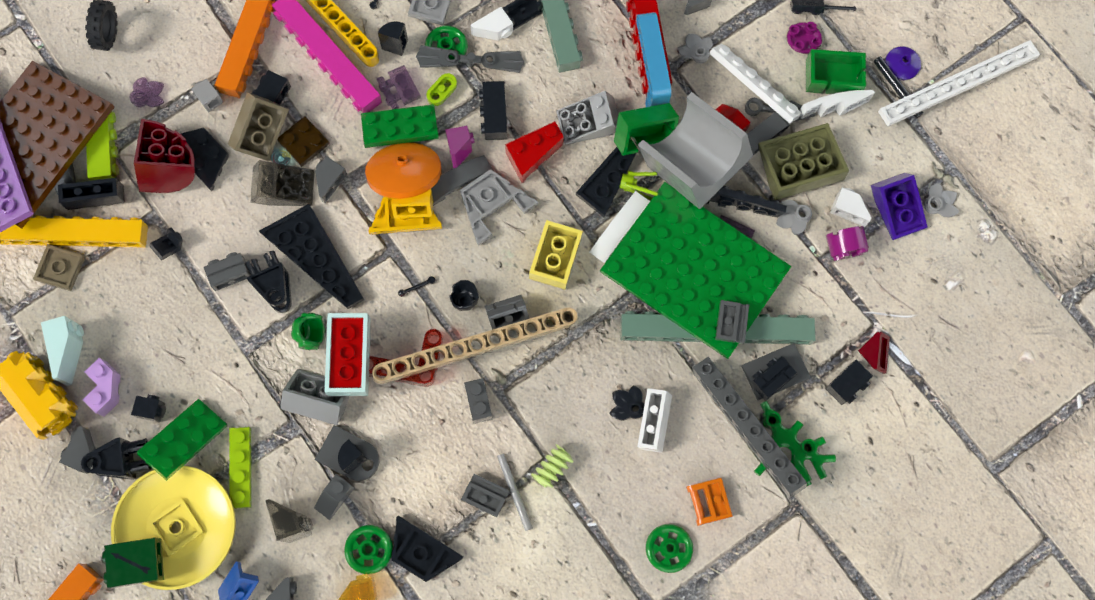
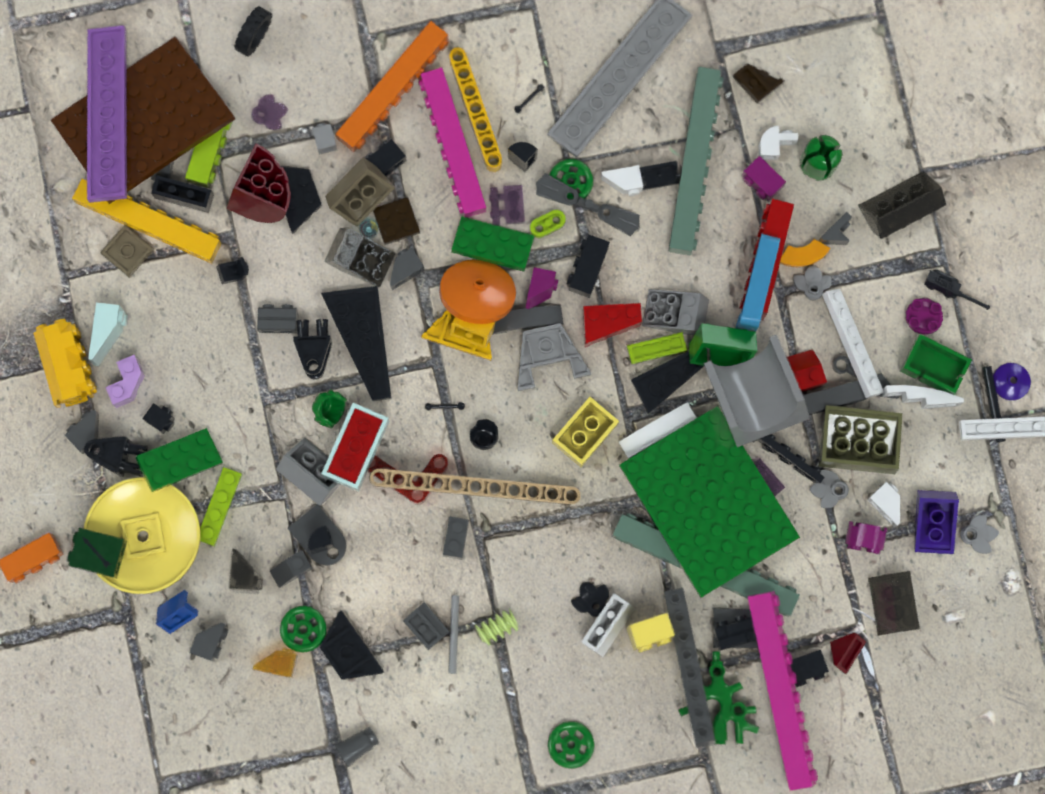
camera: 25 degrees right, 5 degrees up
dark grey brick [485,295,529,330] -> none
lime plant [620,171,658,201] -> none
orange plate [686,478,733,526] -> none
dark grey plate [715,300,749,344] -> none
none -> light yellow brick [626,613,675,653]
none -> lime plate [627,332,687,365]
none -> dark pink brick [748,591,818,791]
none -> light orange tile [780,239,830,268]
none -> clear smoke slope [868,571,920,636]

